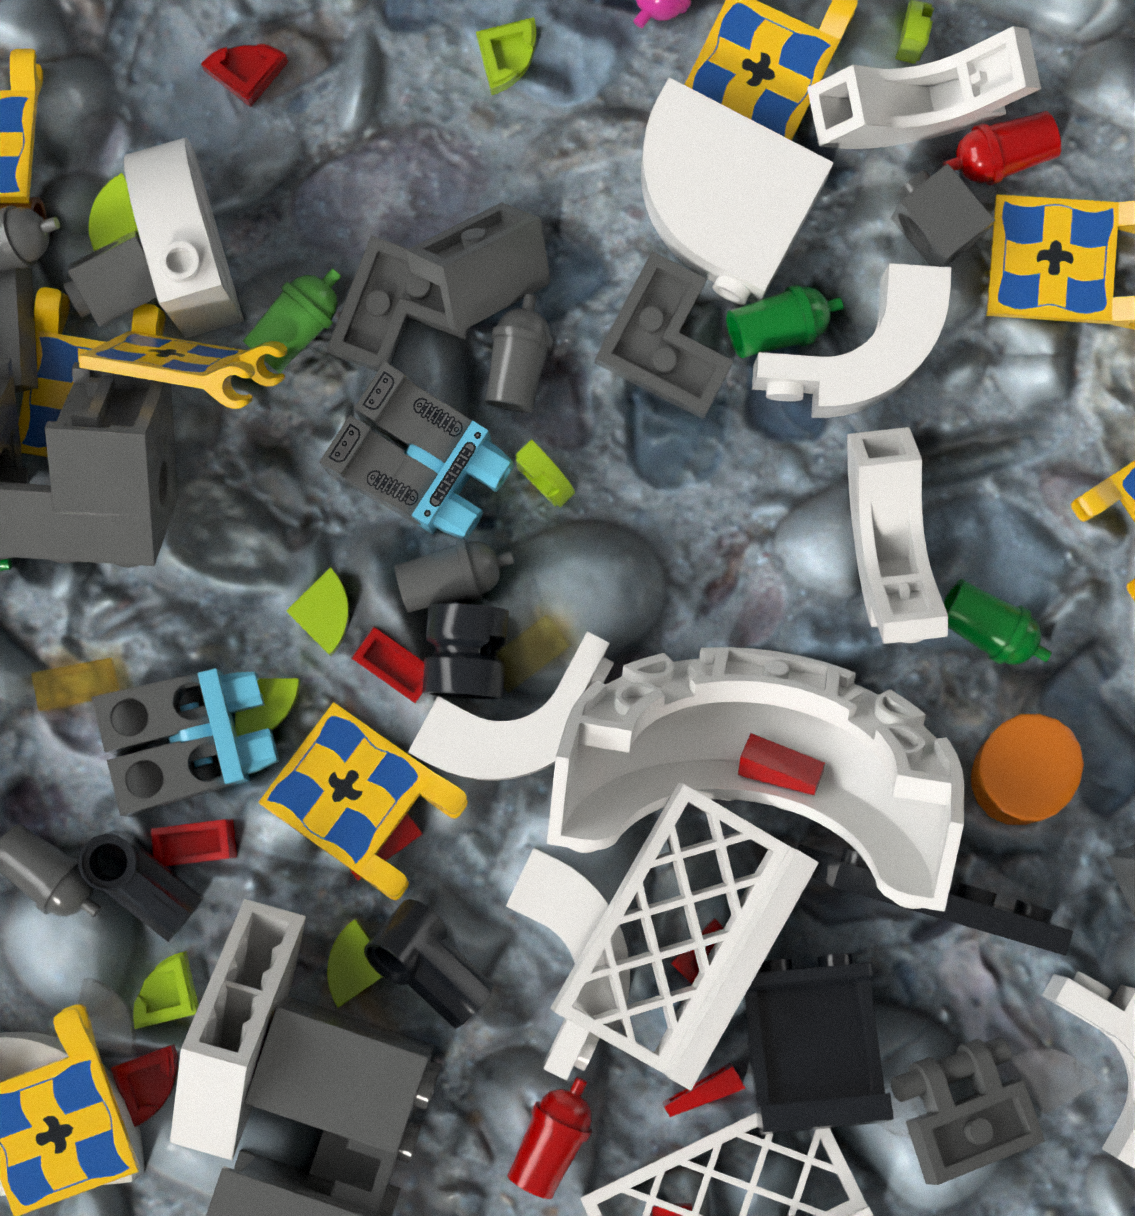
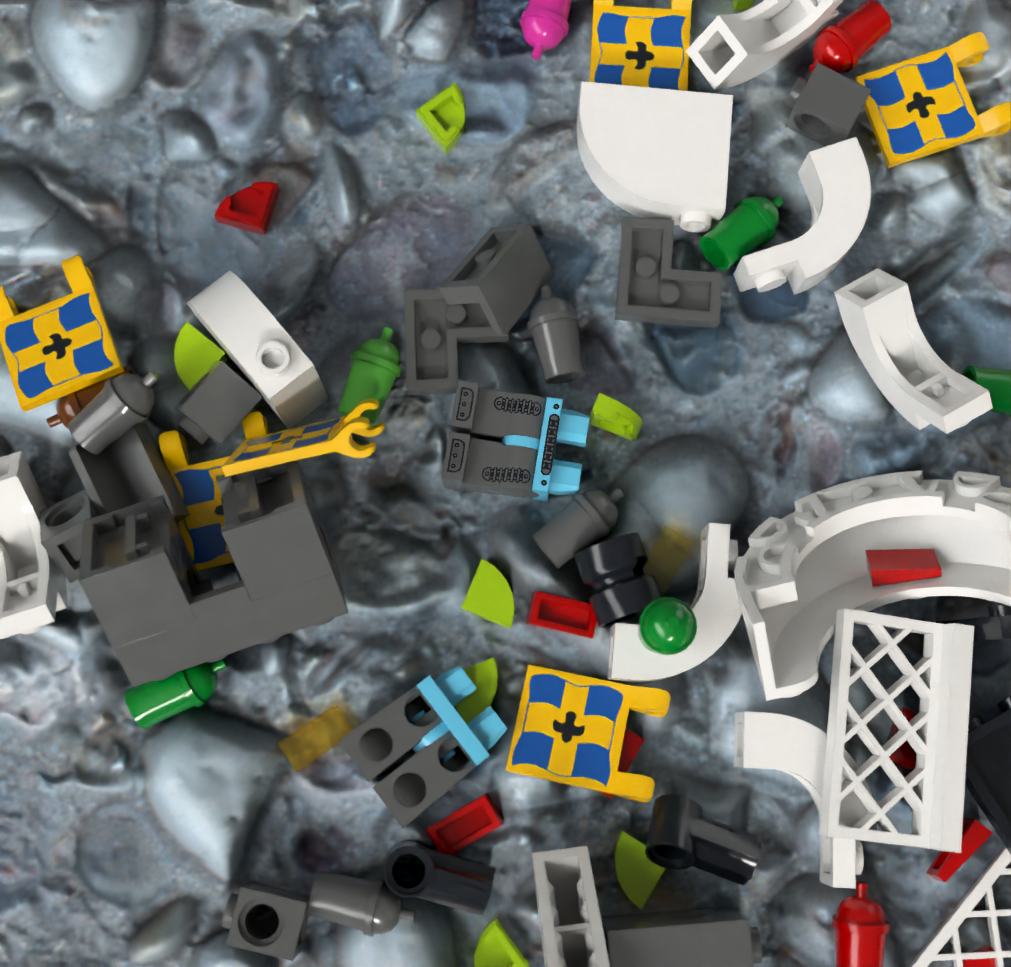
camera: 25 degrees left, 5 degrees down
none -> green piece [638,597,697,655]

